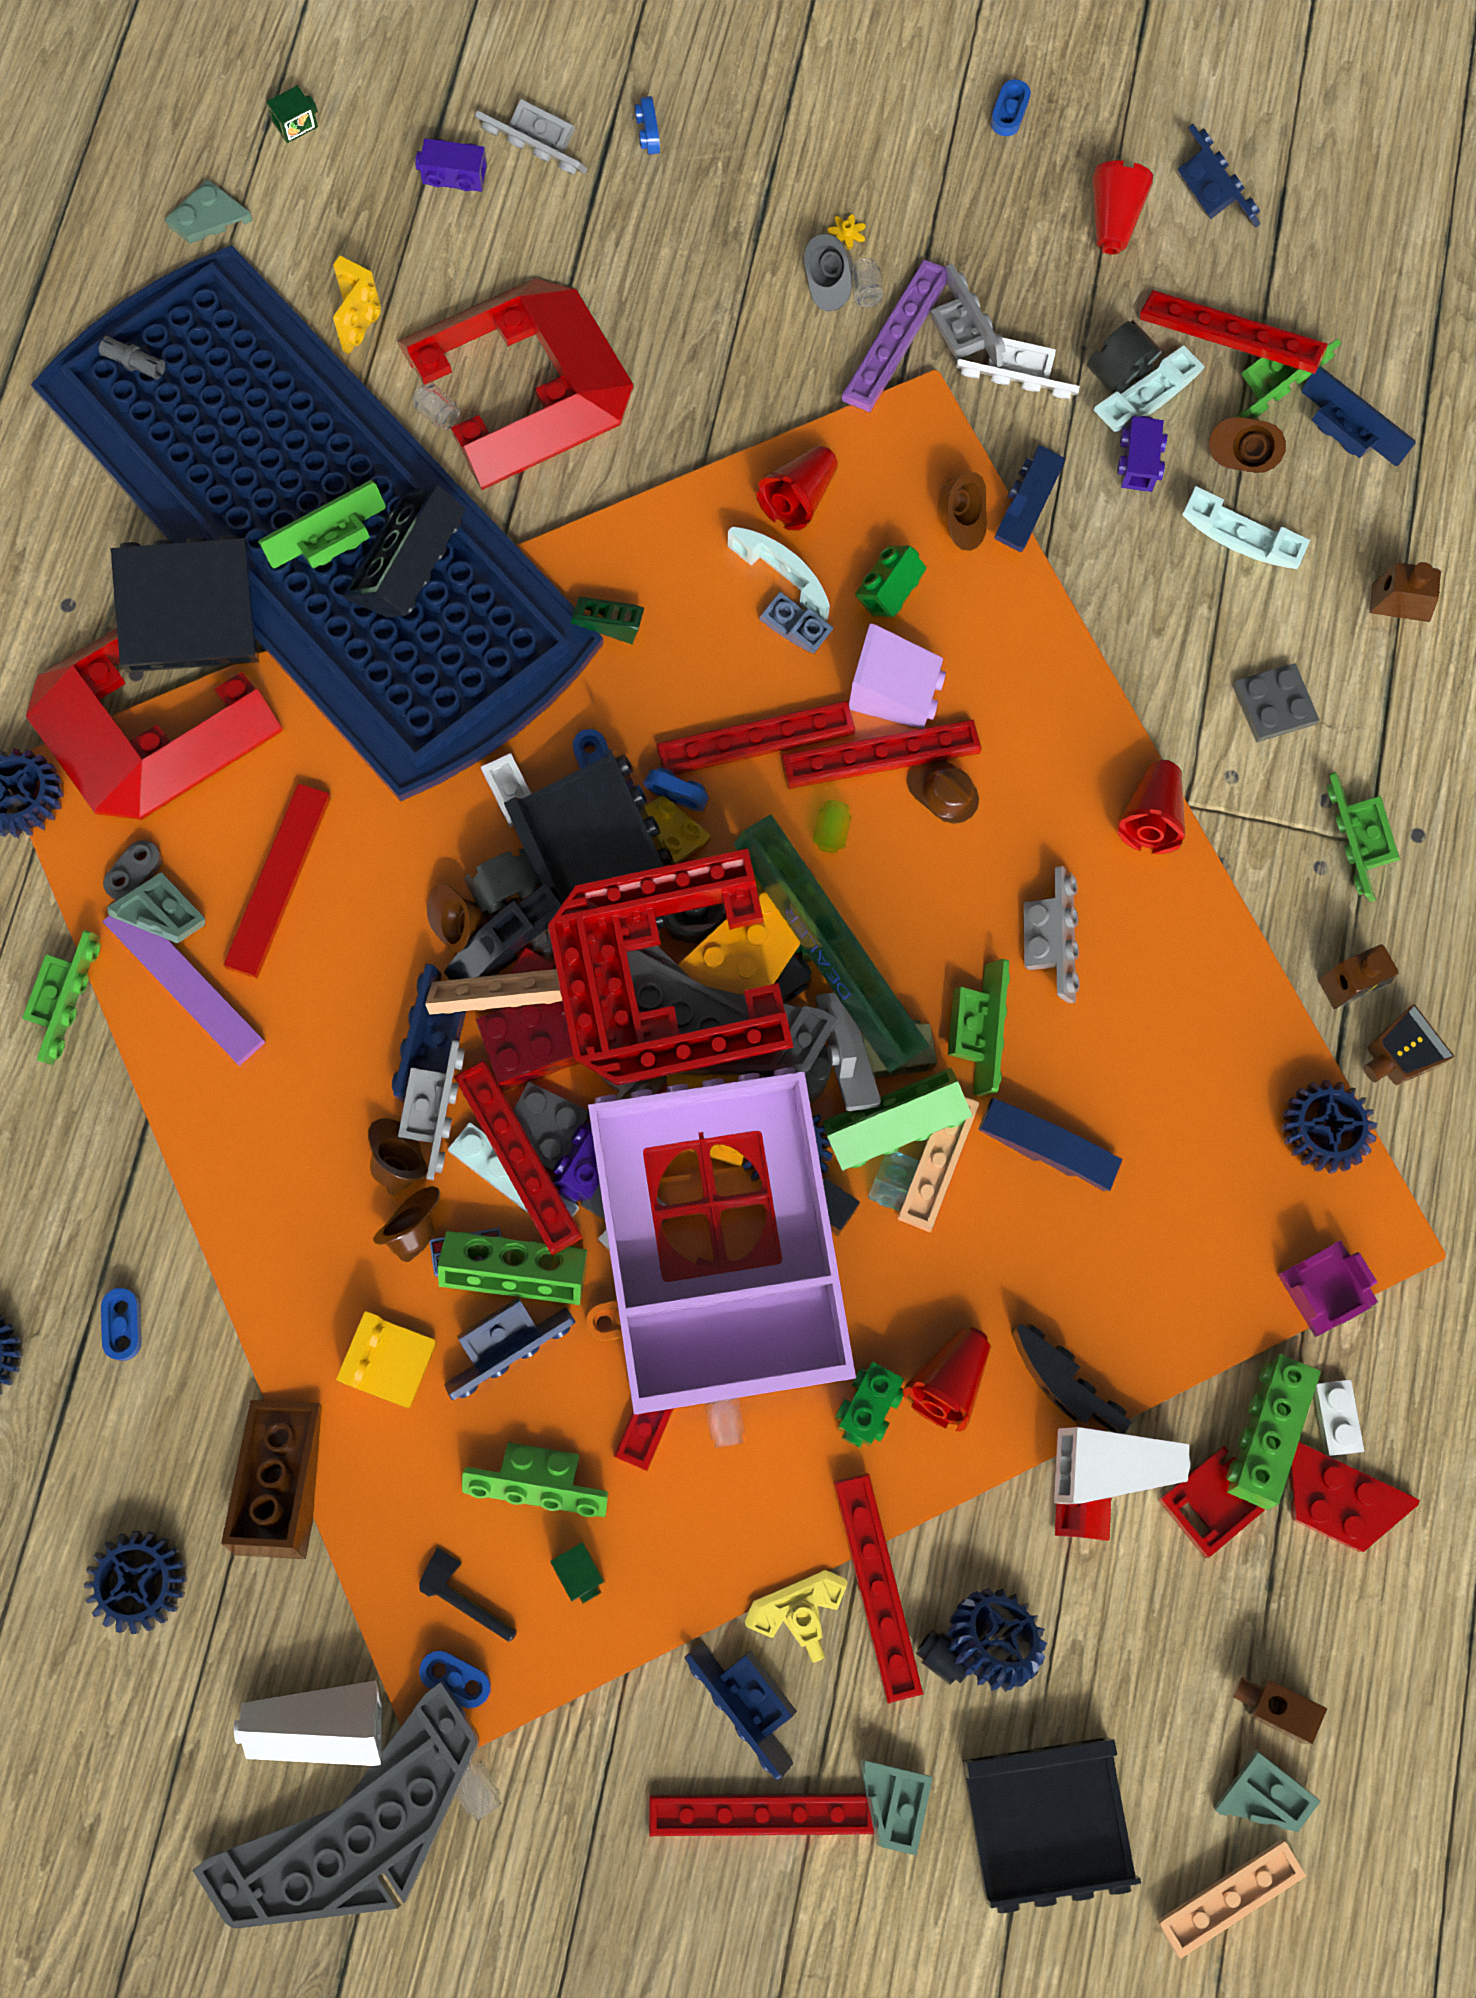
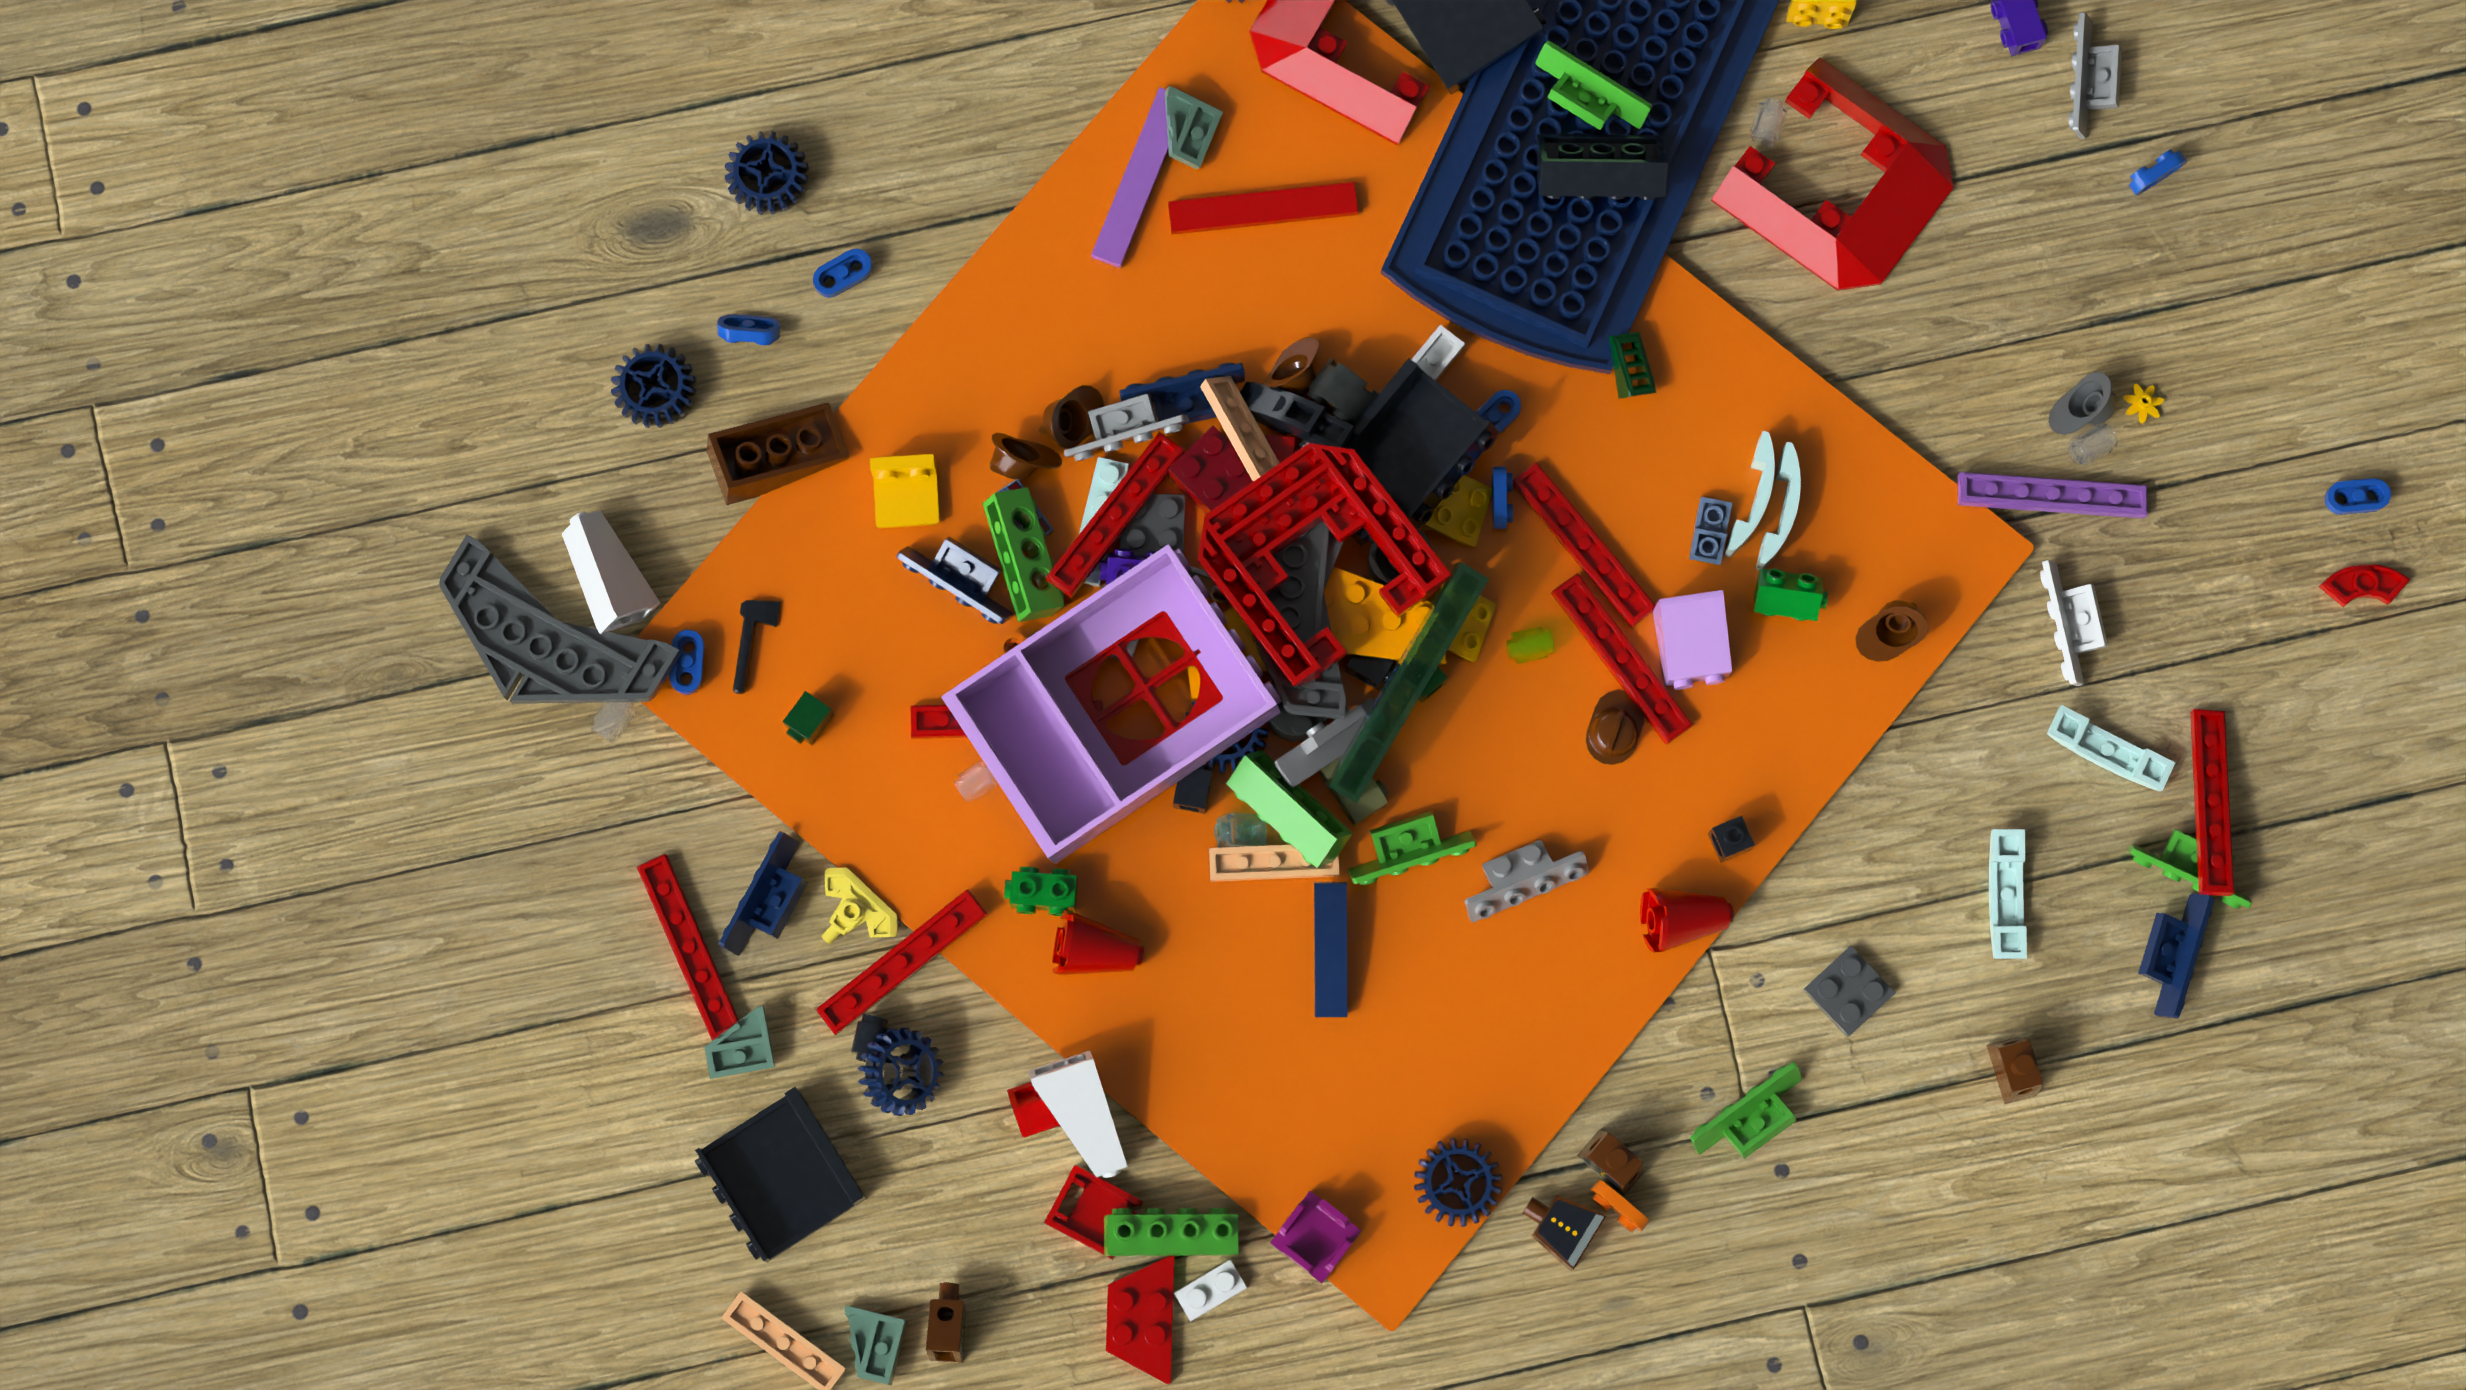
camera: 70 degrees right, 5 degrees up
bright green bracket [22,930,101,1065] -> none
dark grey plate [103,840,162,901] -> none
bright green bracket [462,1442,608,1517] -> none
red cone [756,446,838,531] -> none
light grey bracket [931,263,1006,368] -> none
dark blue bracket [994,445,1066,552] -> none
black slope [1012,1323,1132,1434] -> none
pearl dark grey brick [1087,320,1162,394] -> none
red cone [1092,160,1153,255] -> none
dark purple brick [1117,416,1168,492] -> none
dark blue bracket [1177,124,1261,228] -> none
reddish brown piece [1209,417,1286,473] -> none
none -> blue plate [717,314,780,346]
none -> orange plate [1591,1180,1650,1232]
none -> black brick [1708,816,1755,863]
none -> light aqua slope [1756,442,1801,570]
none -> red tile [2319,564,2410,607]

